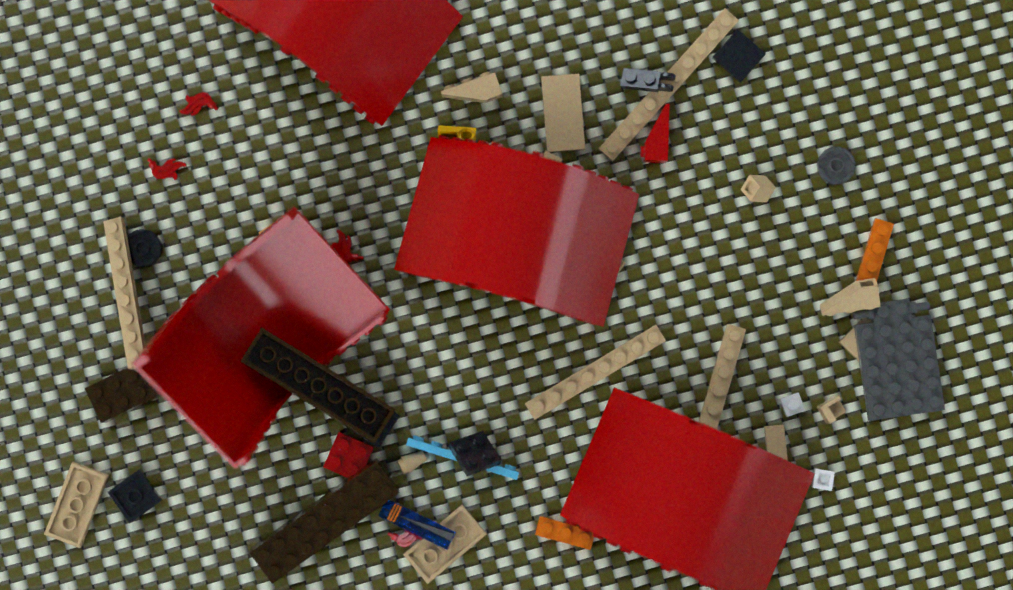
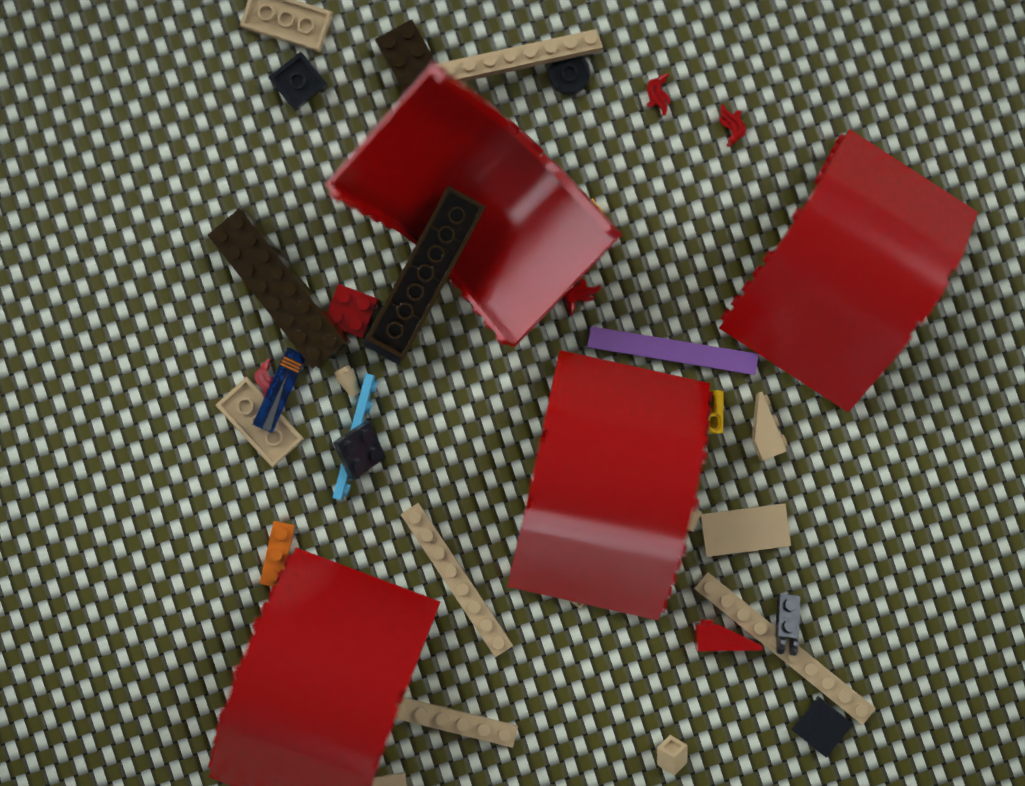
camera: 95 degrees right, 0 degrees up
none -> medium lavender tile [587,326,759,375]

